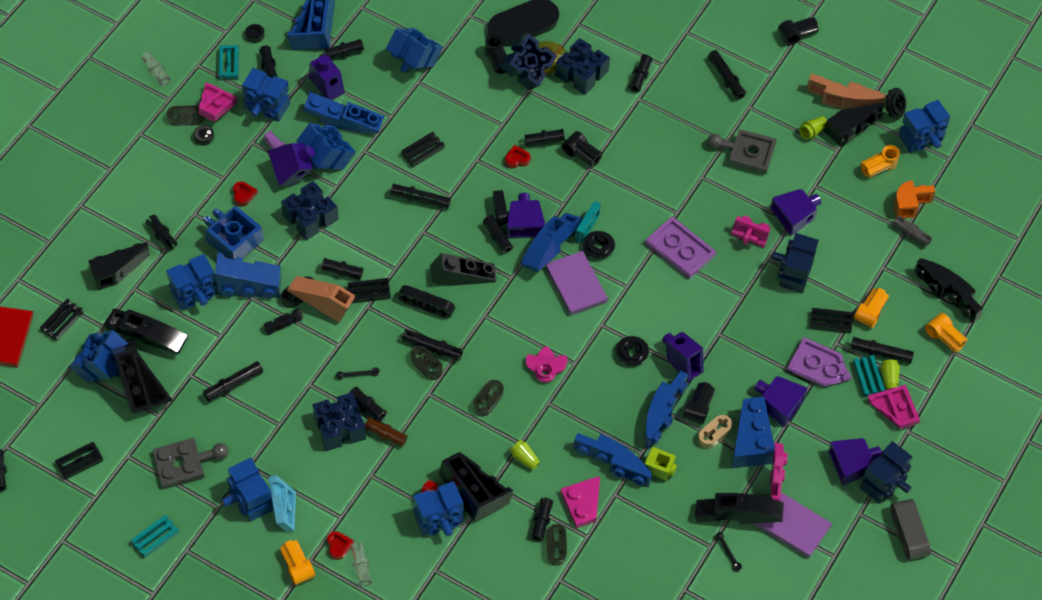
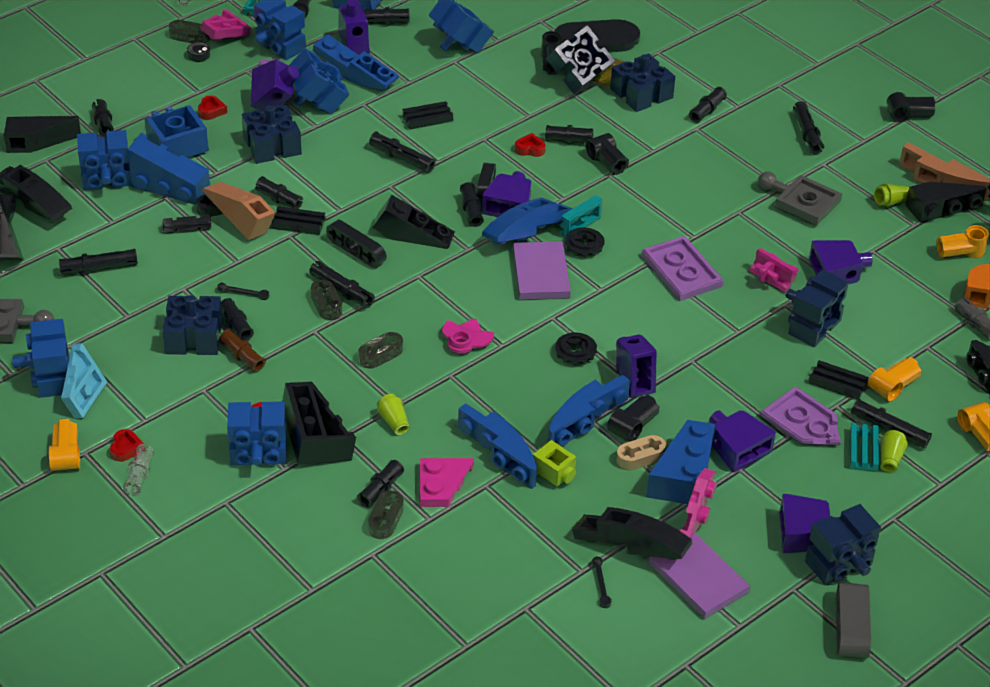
camera: 20 degrees right, 15 degrees down
dark pink wing [868,384,920,429] -> none

